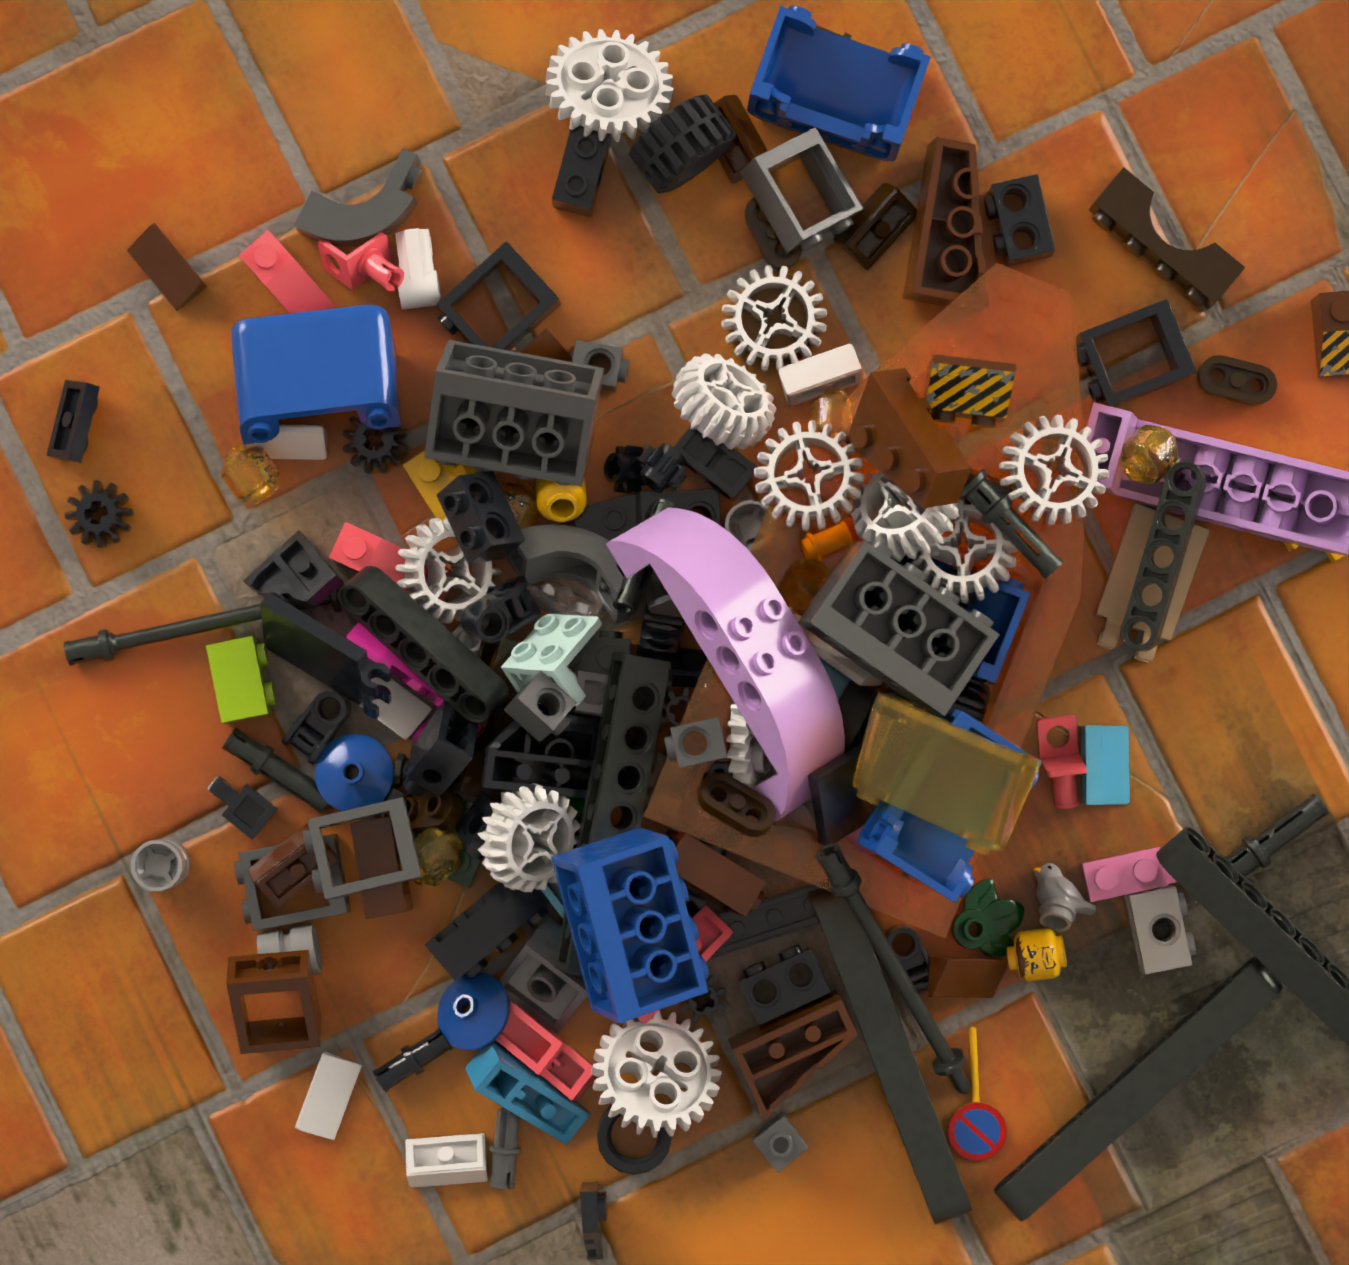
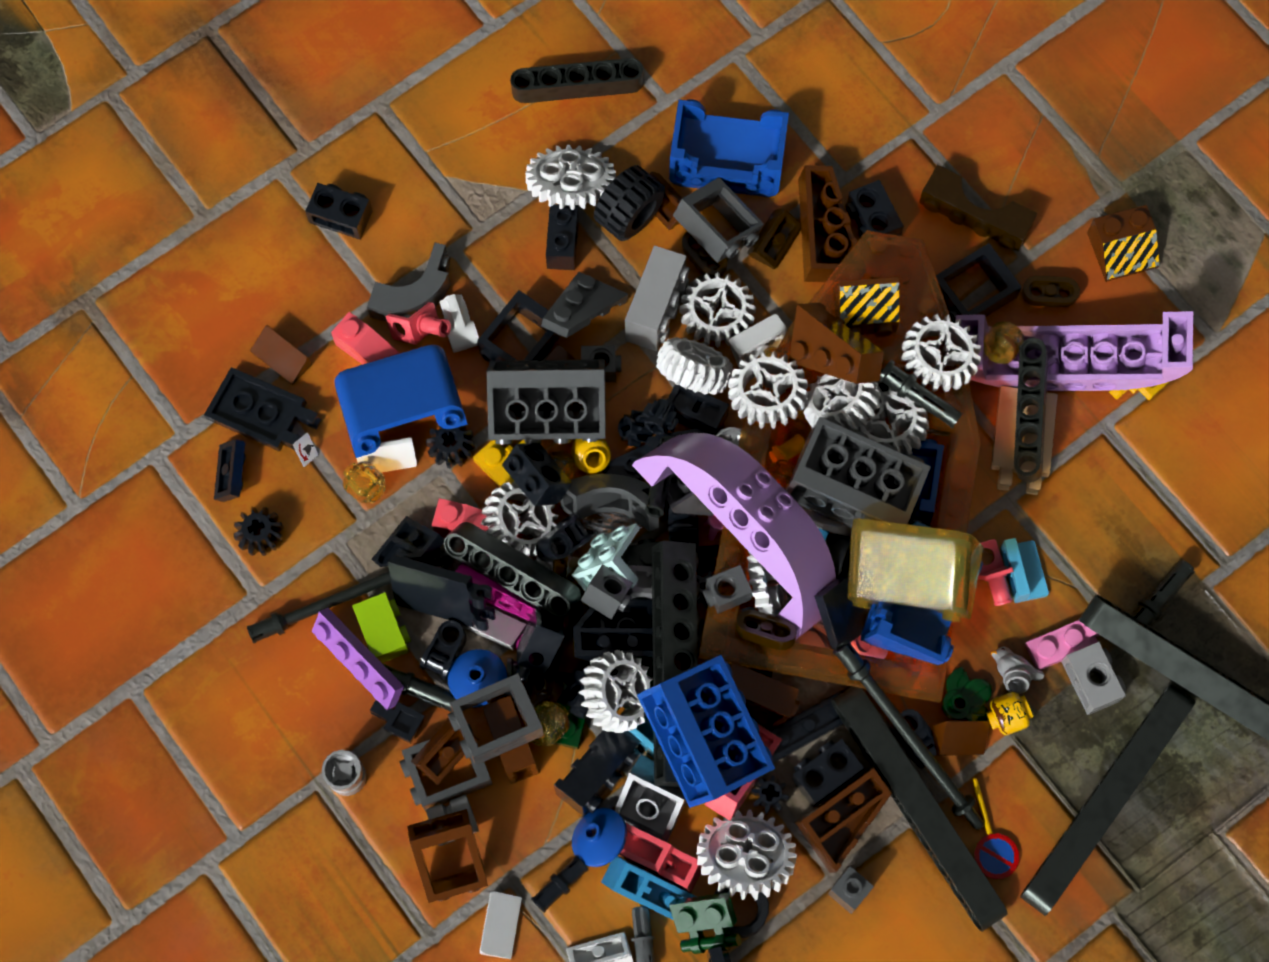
camera: 10 degrees left, 15 degrees down
none -> black tile [204,367,321,451]
none -> white sticker [293,433,318,467]
none -> black brick [305,183,373,240]
none -> medium lavender plate [312,608,404,710]
none -> dark grey wing [541,272,629,338]
none -> light grey brick [625,245,690,351]
none -> dark green plate [669,893,741,954]

